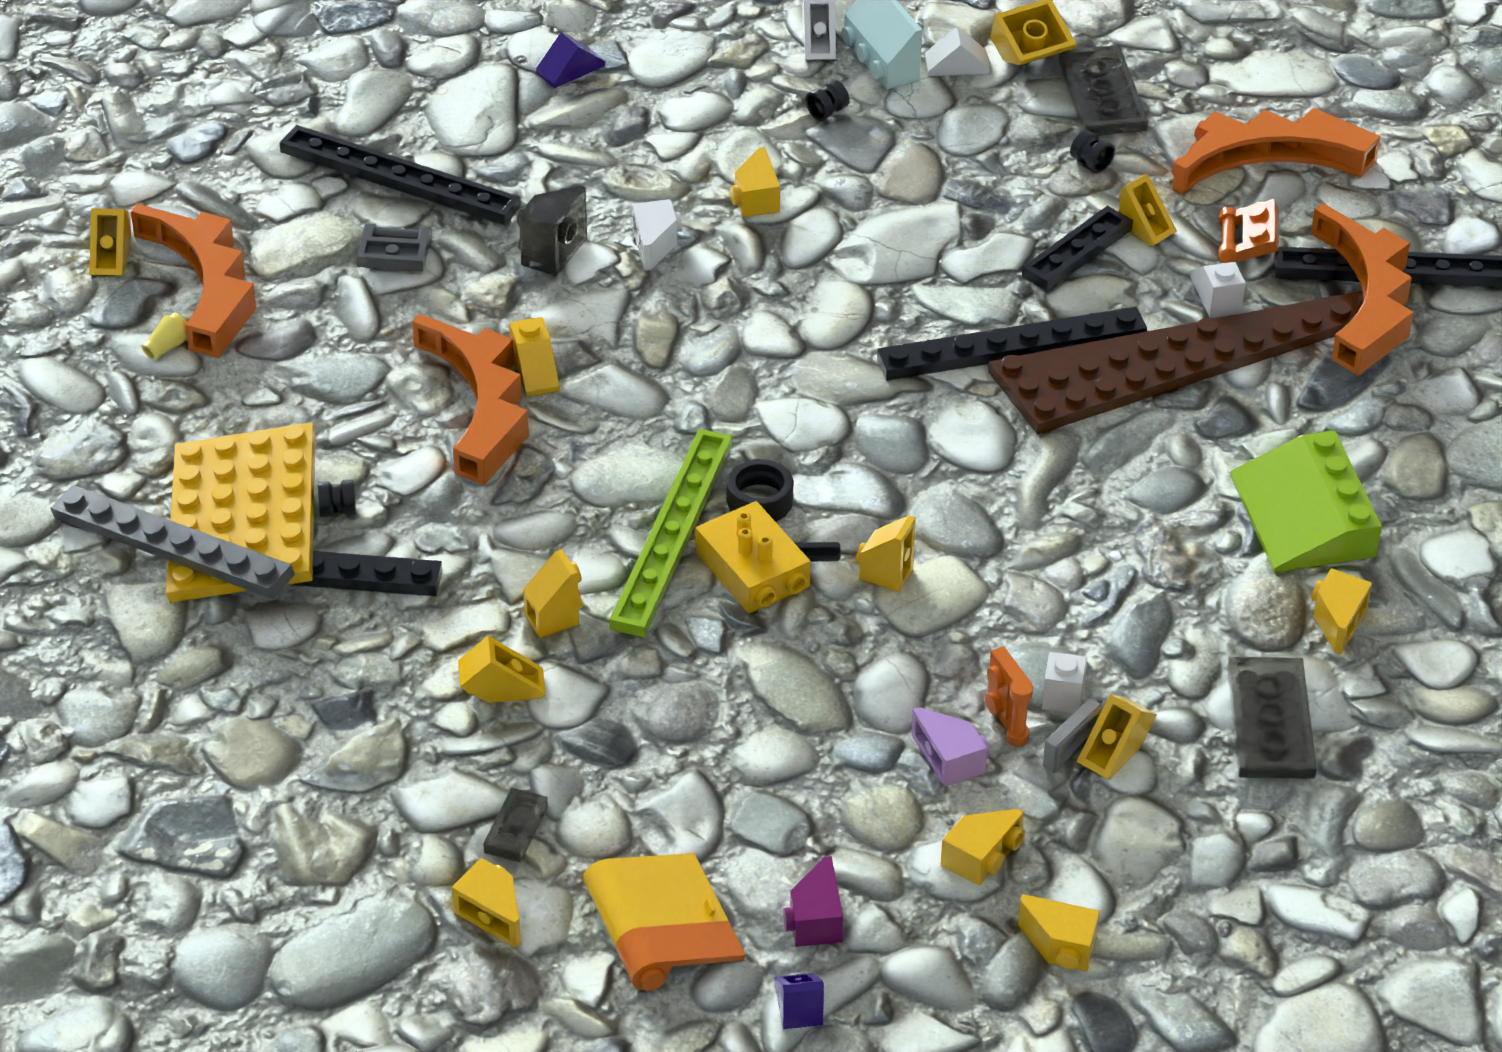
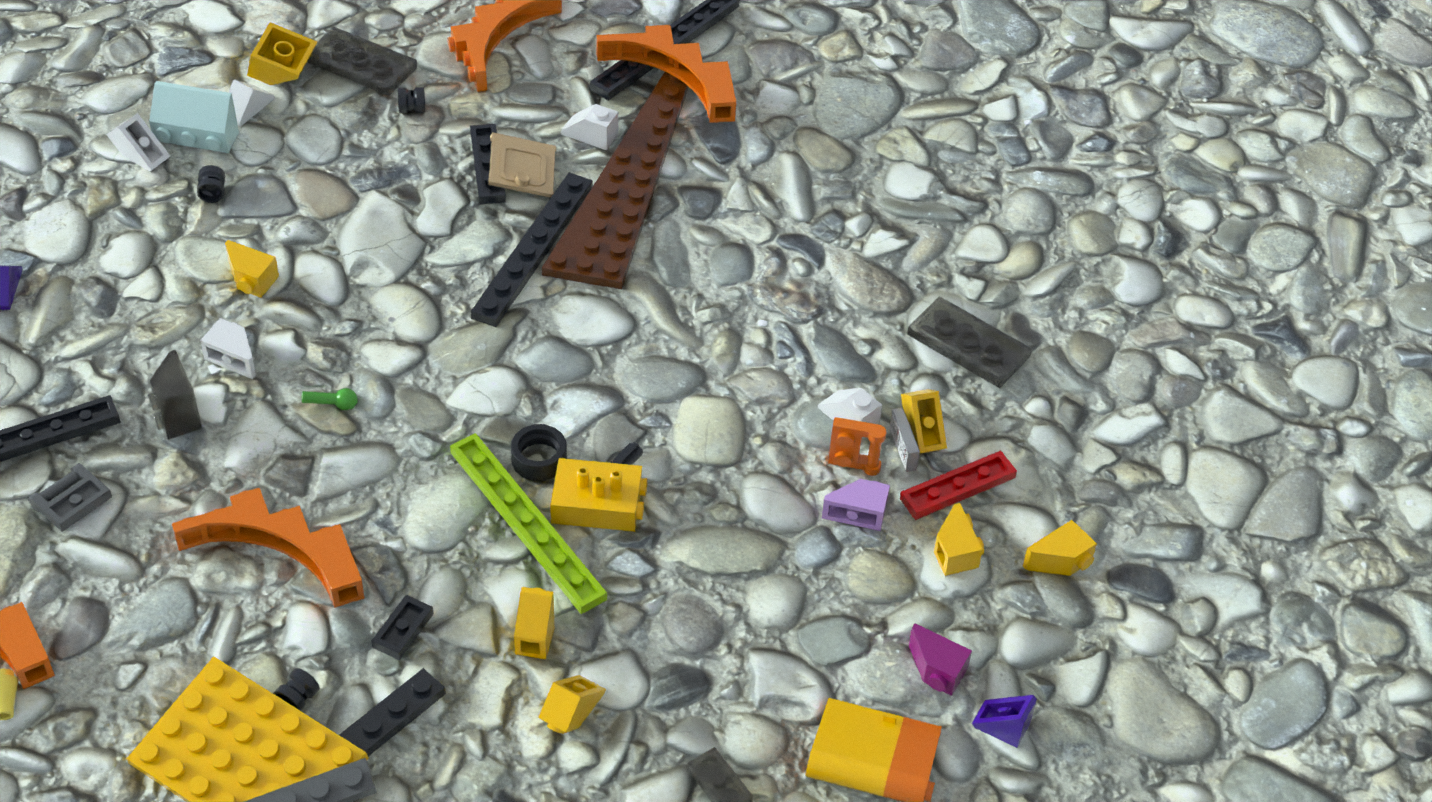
camera: 55 degrees left, 5 degrees up
yellow slope [509,317,560,397] -> none
yellow slope [856,515,916,592] -> none
yellow slope [1119,173,1177,246] -> none
orange plate [1218,199,1279,263] -> none
lime slope [1230,430,1382,573] -> none
yellow slope [1311,568,1372,655] -> none
none -> bright green bar [301,388,358,410]
none -> black plate [371,595,434,661]
none -> tan container [488,132,556,198]
none -> red plate [900,450,1017,520]

